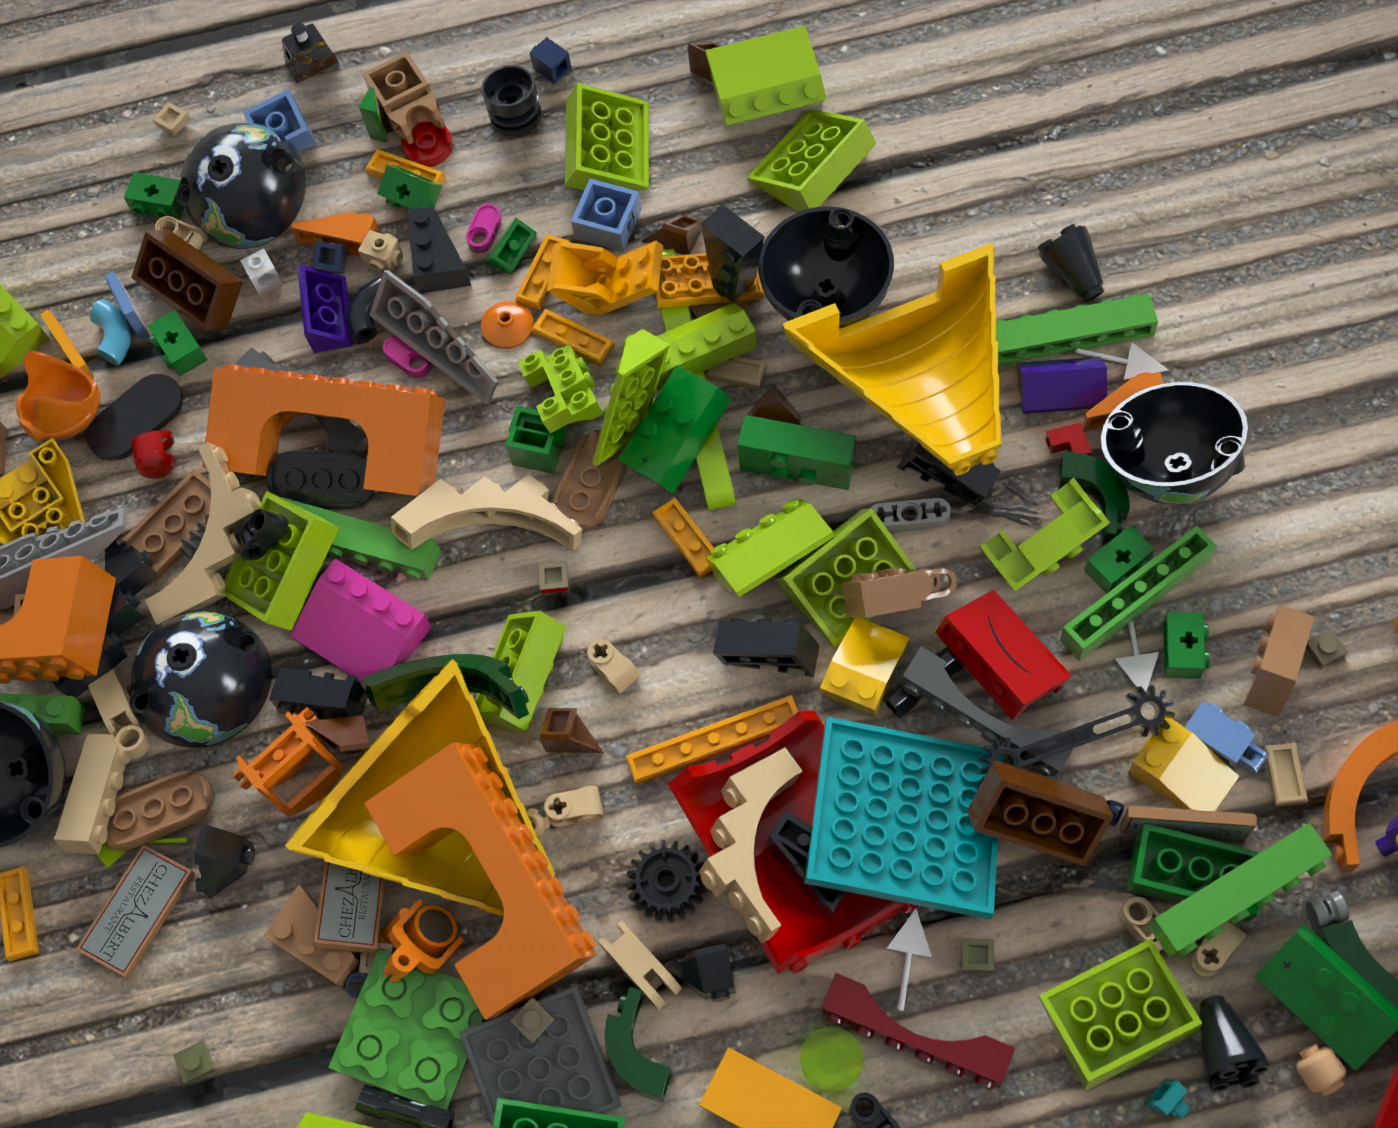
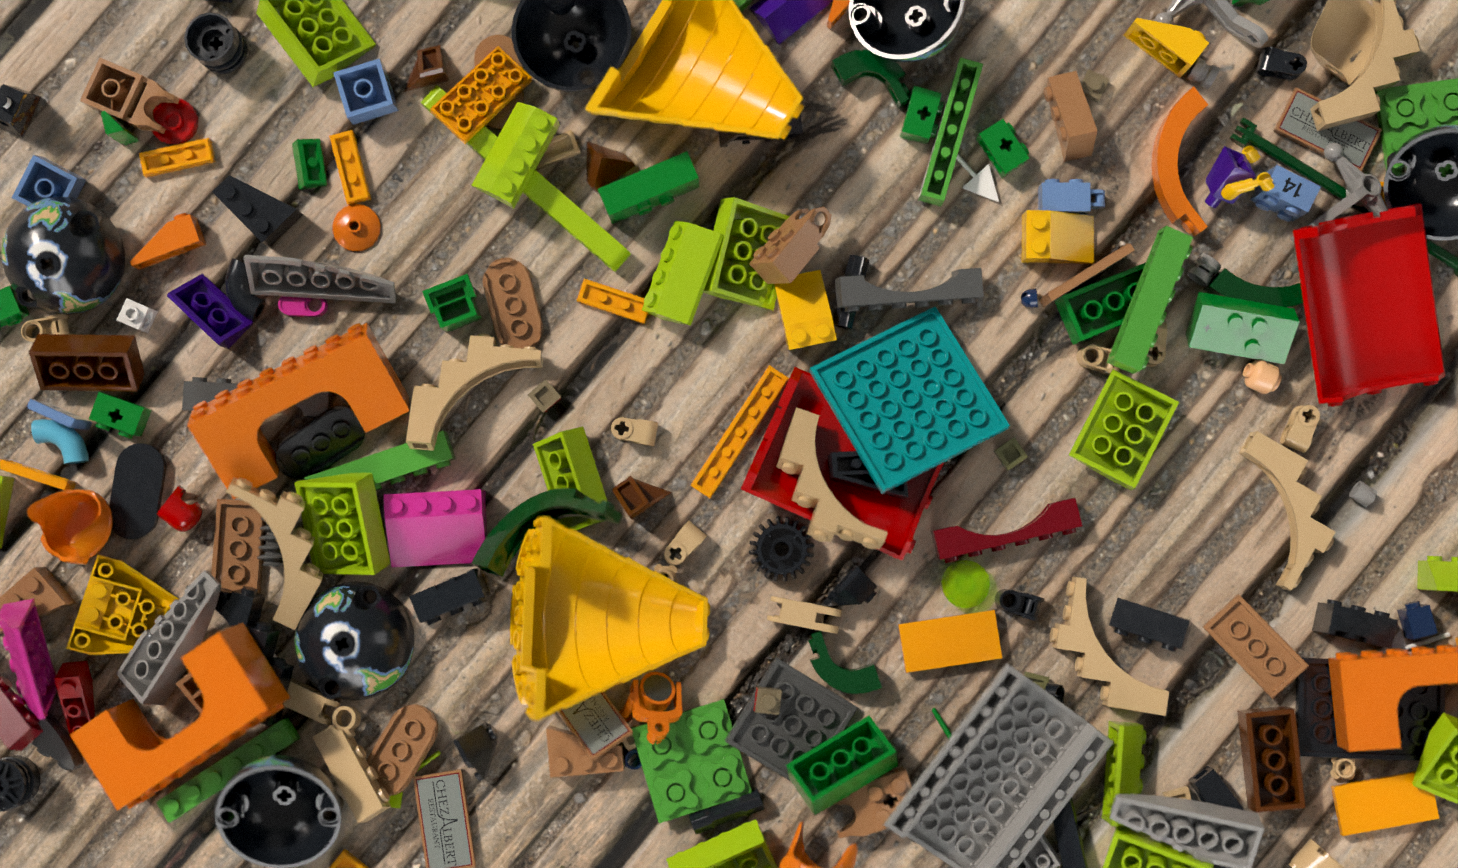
camera: 45 degrees left, 20 degrees up
orange animal [232,707,344,817] -> none
black piece [235,509,288,560] -> none
reddish brown slope [304,715,370,756] -> none
dark blue brick [312,241,348,273] -> none
tan brick [358,230,403,273] -> none
orange arch [364,742,597,1020] -> none
green brick [377,165,442,210] -> none
dark pink piece [466,204,502,254] -> none
lime bracket [518,343,603,434] -> none
light orange tile [532,309,615,366] -> none
light orange bracket [547,241,663,316] -> none
lime slope [592,329,670,466] -> none
green brick [618,365,732,494] -> none
black wedge [701,204,765,303] -> none
black wedge [713,618,819,677] -> none
light grey beam [871,498,951,531] -> none
white piece [886,909,932,1012] -> none
red panel [935,589,1072,721] -> none
reddish brown brick [967,760,1113,866] -> none
black arm [977,685,1175,775] -> none
lime bracket [979,478,1110,593] -> none
red piece [1045,422,1092,456] -> none
teal tile [1145,1078,1190,1119] -> none
black cone [1199,995,1270,1092] -> none
tan tile [1263,743,1308,807] -> none

